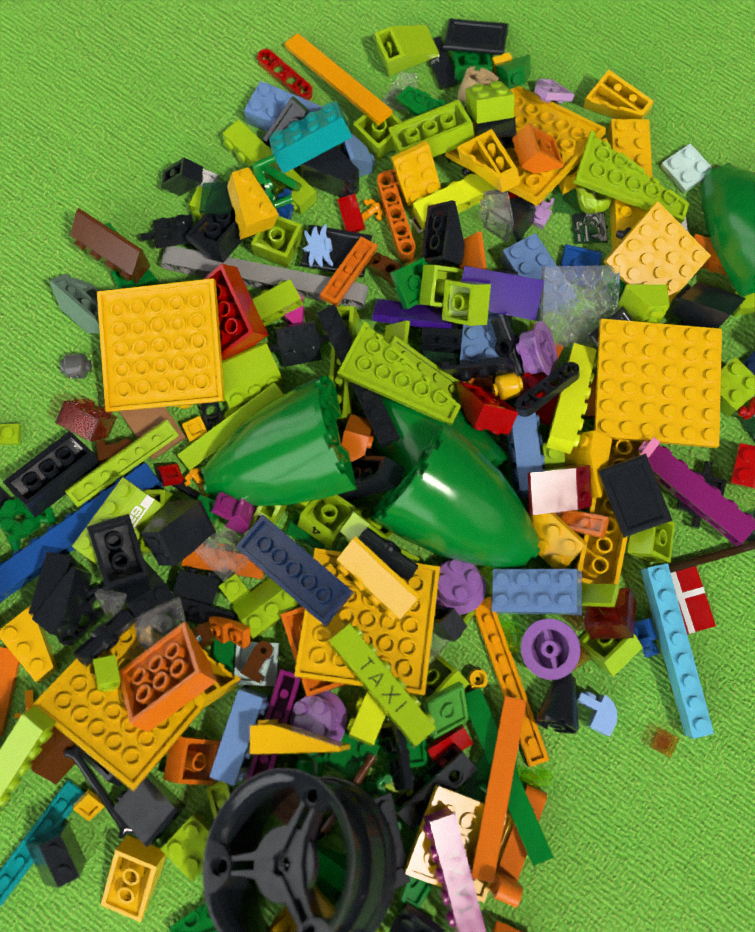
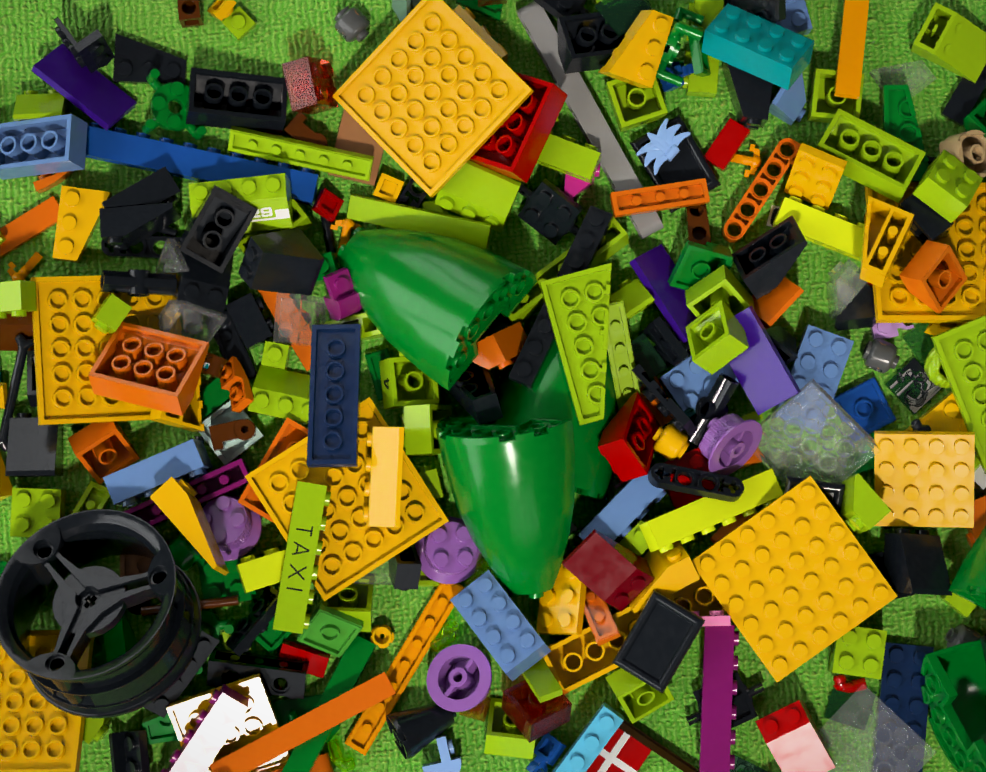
camera: 50 degrees right, 10 degrees up
black piece [358,527,418,581] -> none
none -> dark grey head [861,338,900,374]

